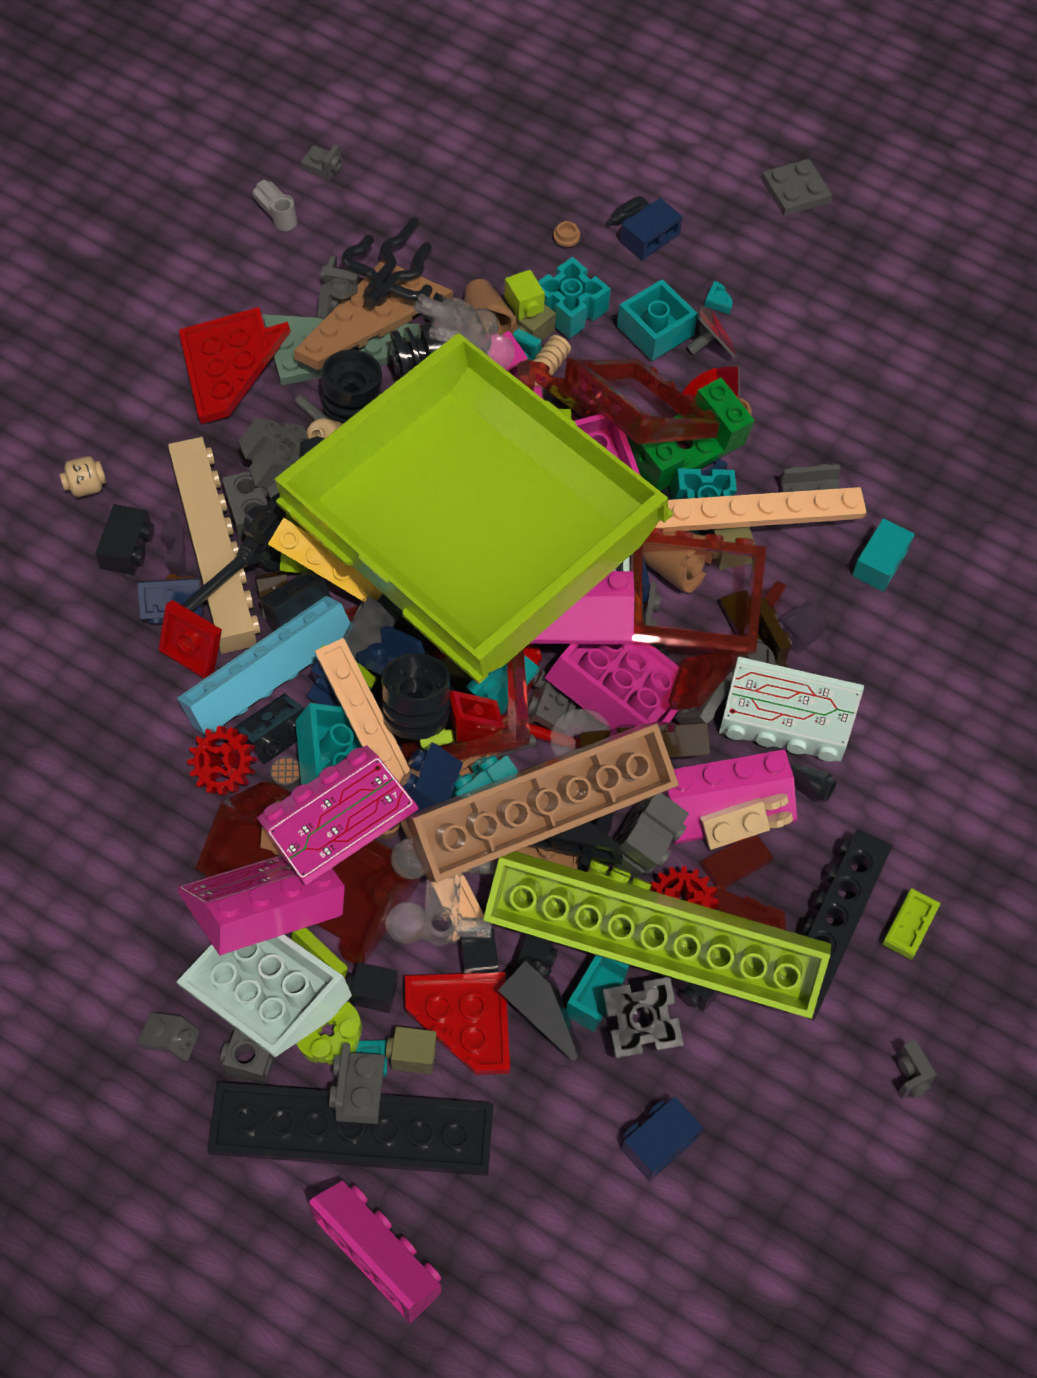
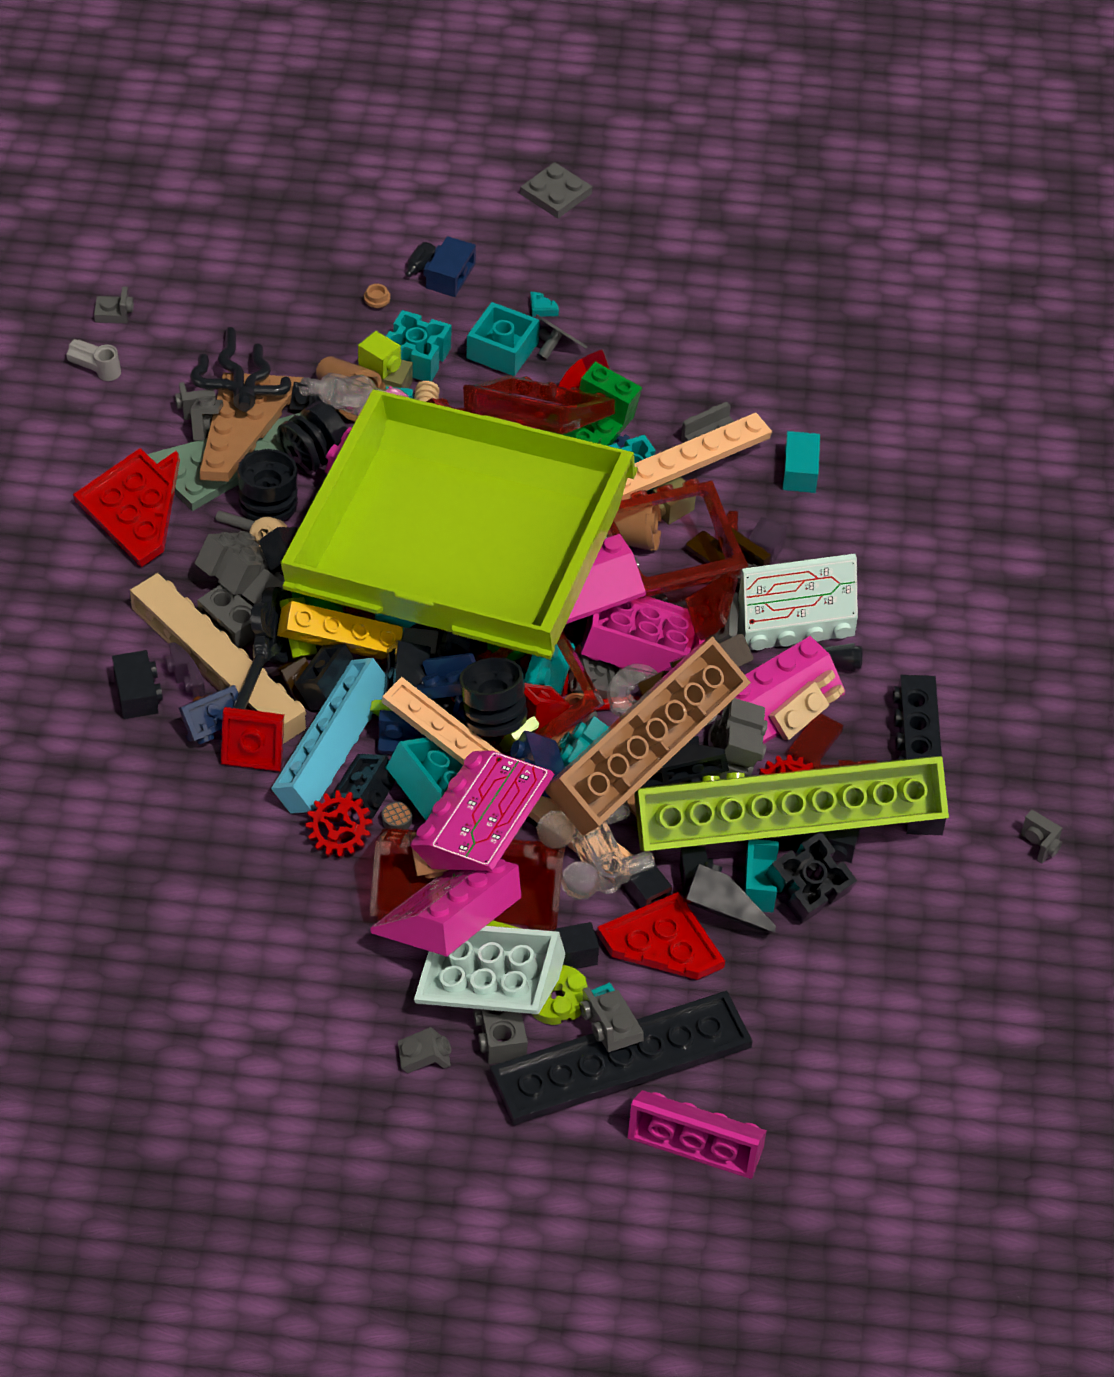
camera: 25 degrees left, 10 degrees down
tan head [60,456,106,498] -> none
olive brick [386,1027,437,1075] -> none
dark blue brick [621,1097,704,1182] -> none
lime plate [882,888,941,960] -> none

